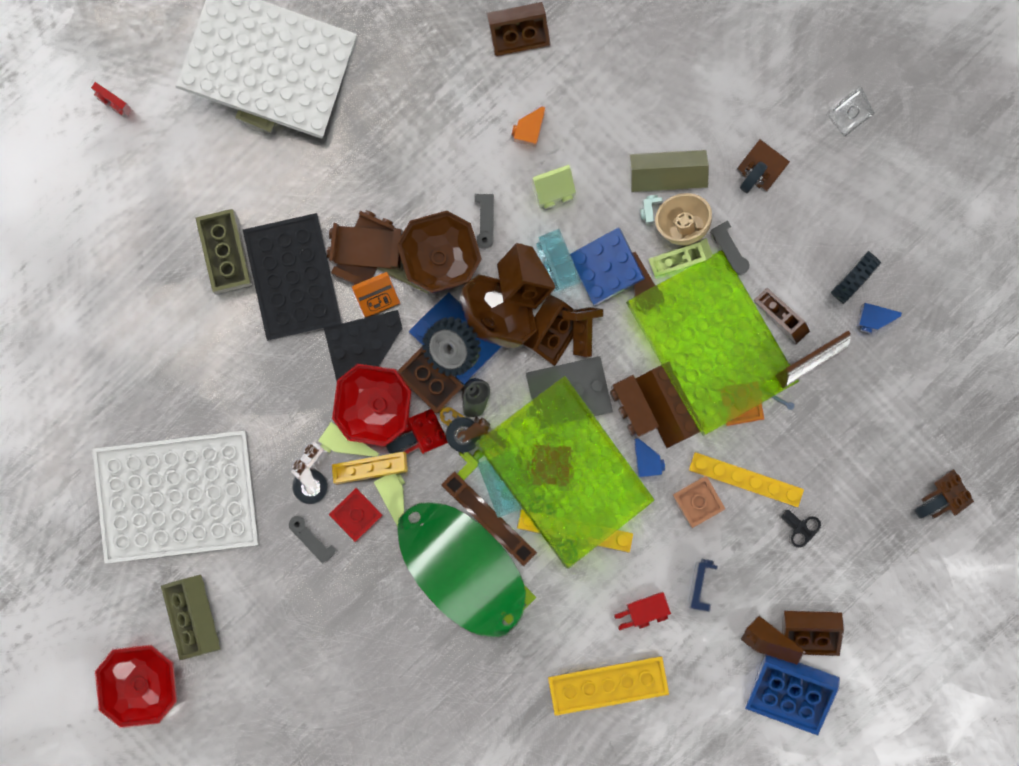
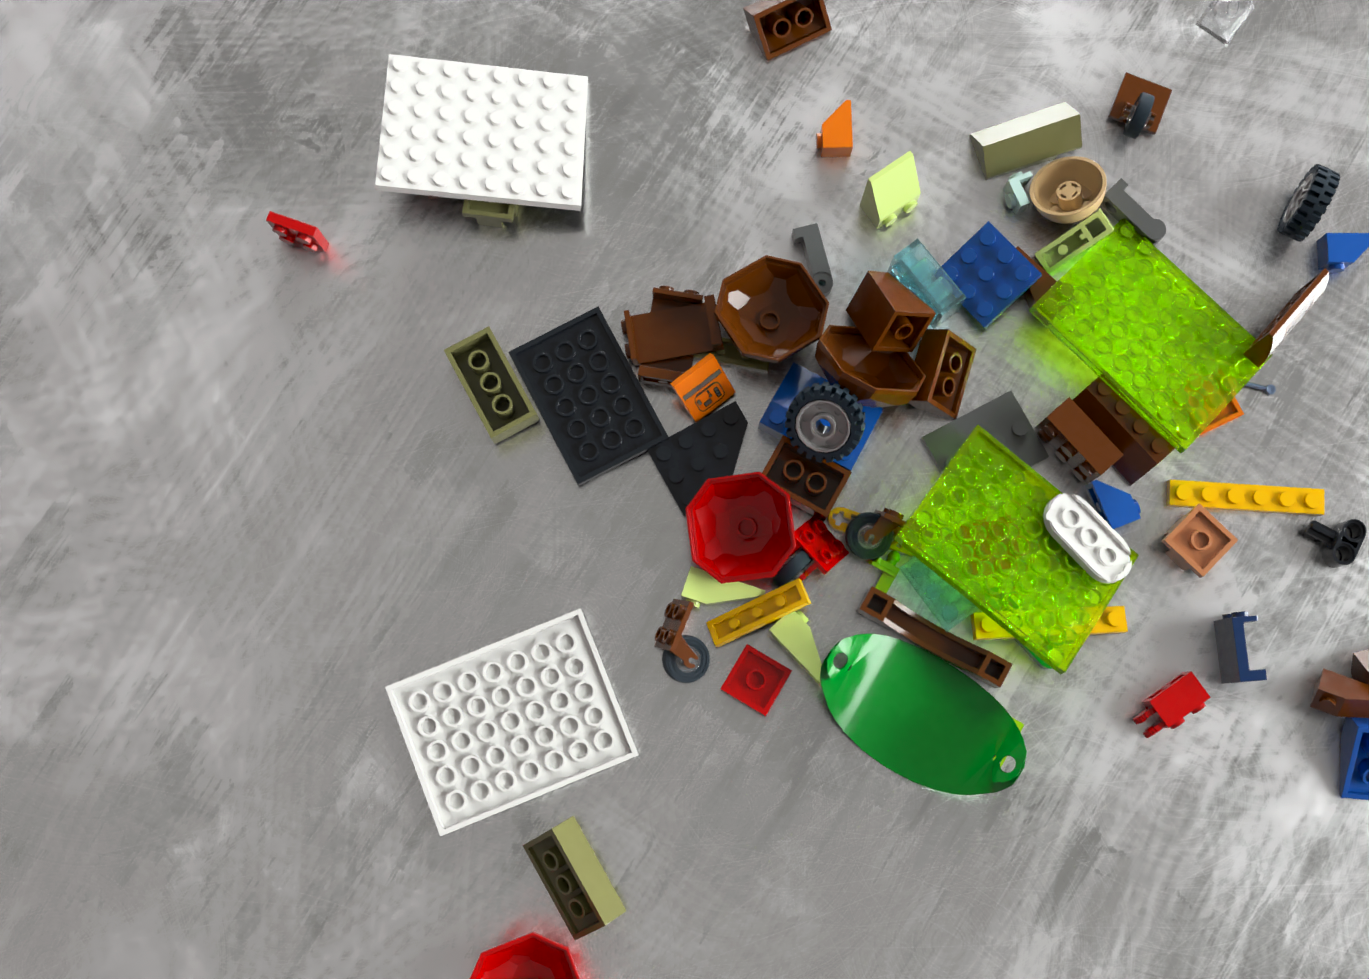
camera: 15 degrees left, 5 degrees down
dark grey leg [289,516,338,564] -> none
dark grey cap [462,378,490,417] -> none
yellow plate [548,656,669,716] -> none
reddish brown bracket [563,307,603,357] -> none
slope [753,288,810,344] -> none
none -> white tile [1043,493,1132,583]

